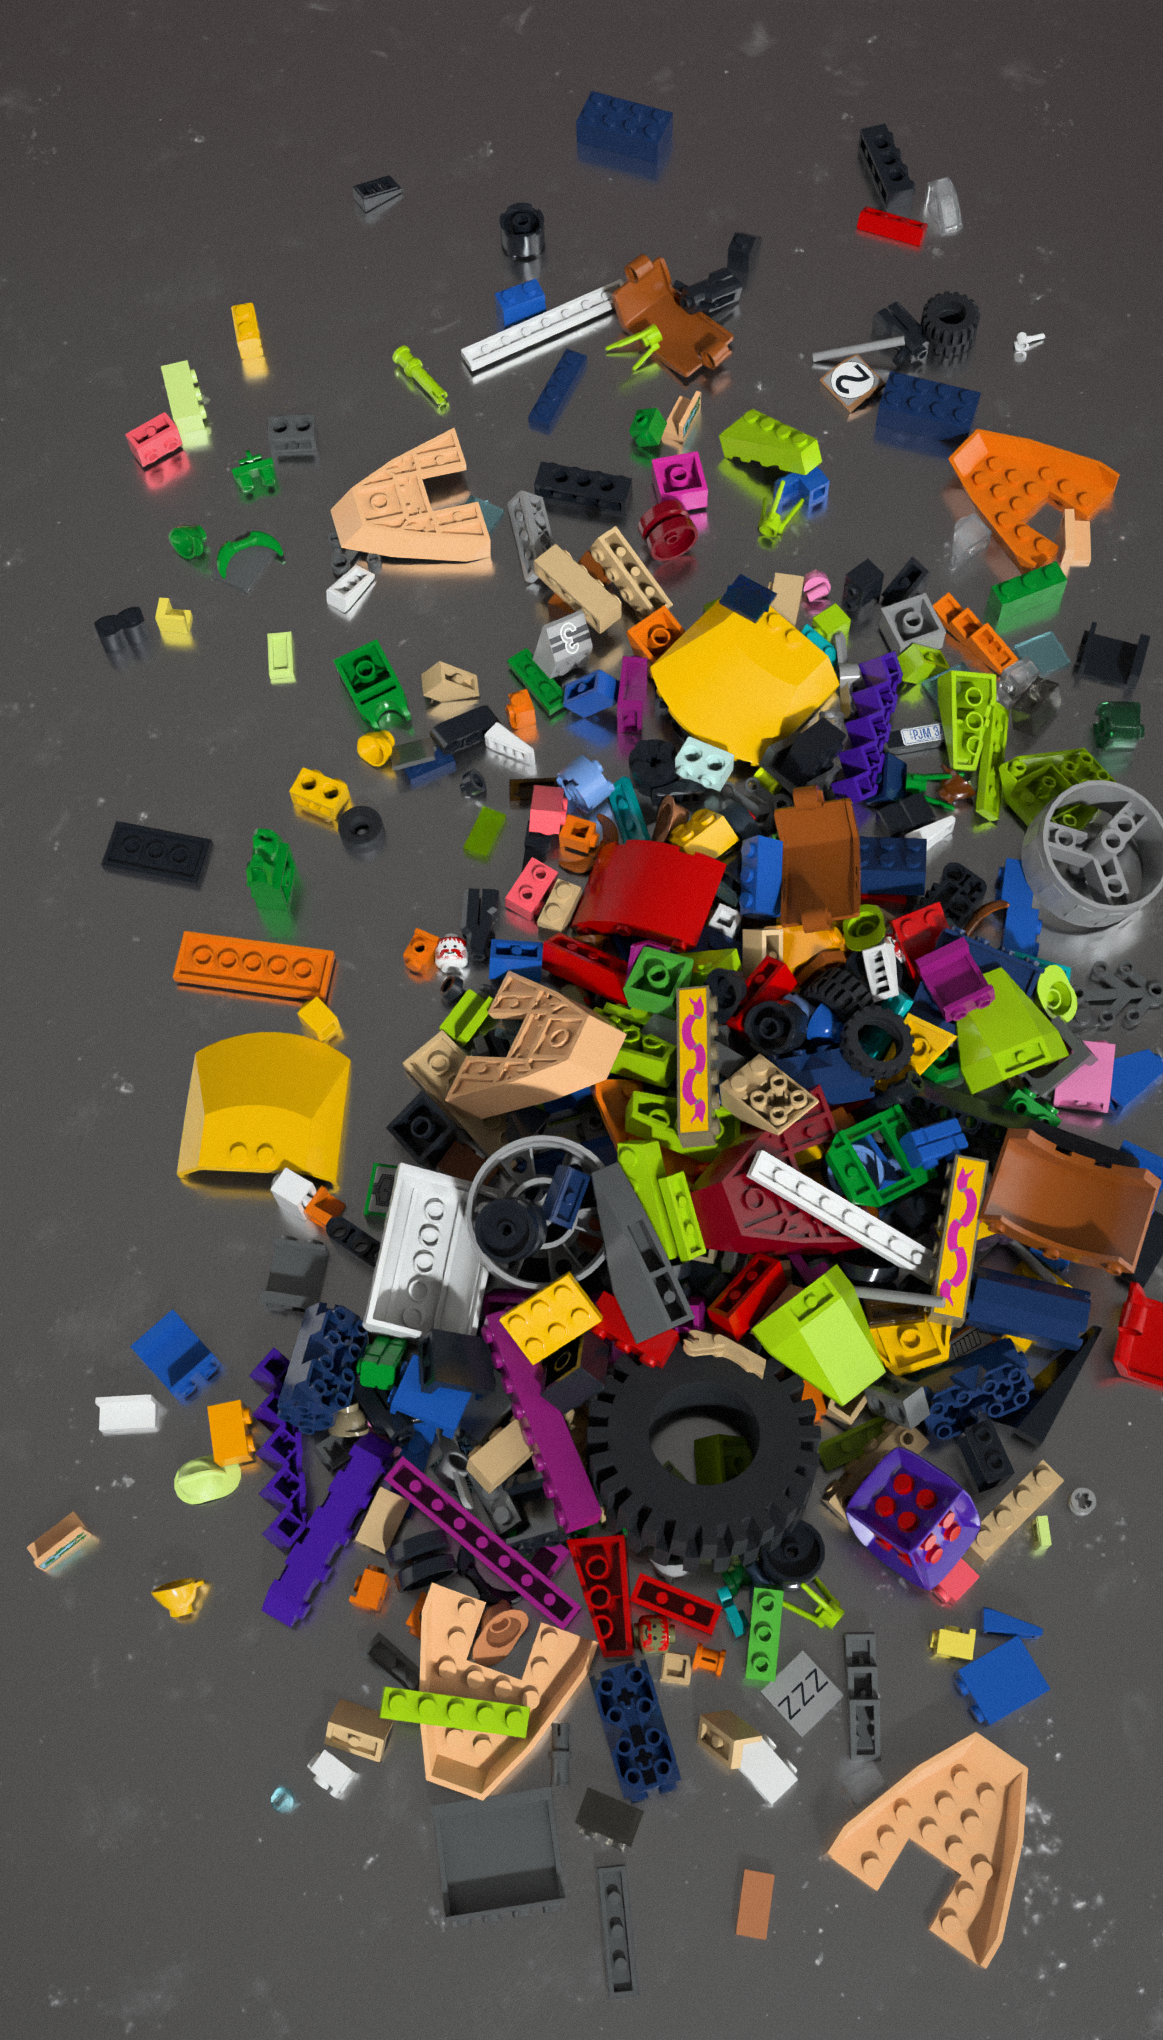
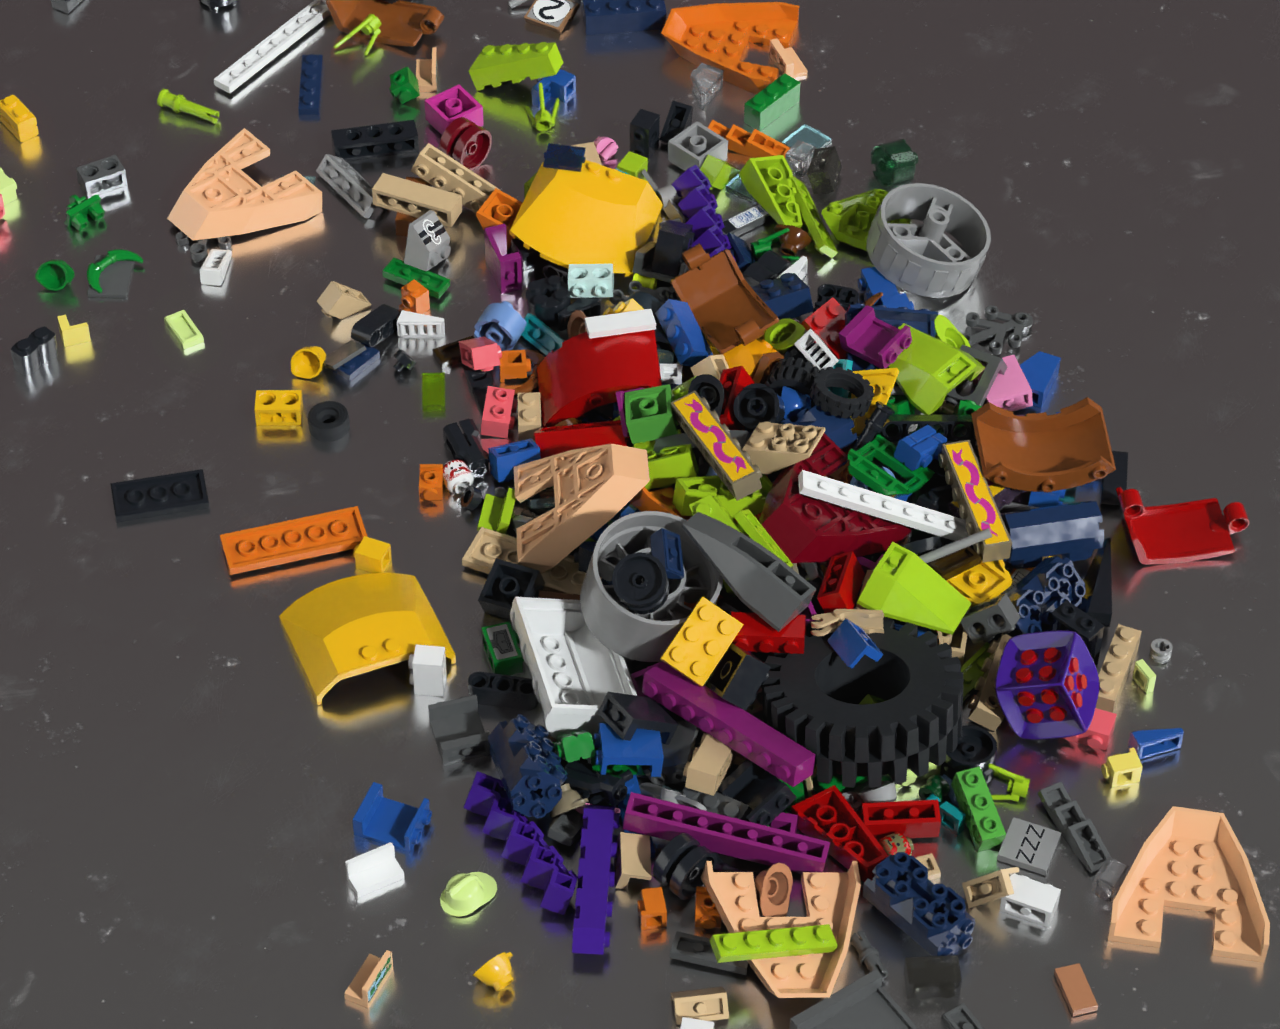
camera: 30 degrees left, 20 degrees down
light orange brick [207,1400,257,1467] -> none
green brick [246,828,297,911] -> none
orange panel [303,1186,346,1230] -> none
green brick [333,639,412,732] -> none
blue brick [494,278,546,328] -> none
blue brick [563,669,620,718] -> none
orange bush [692,1642,727,1676] -> none
blue brick [954,1635,1051,1727] -> none
black panel [1075,622,1150,690] -> none
none -> white tile [585,309,656,339]
none -> blue panel [828,619,884,669]

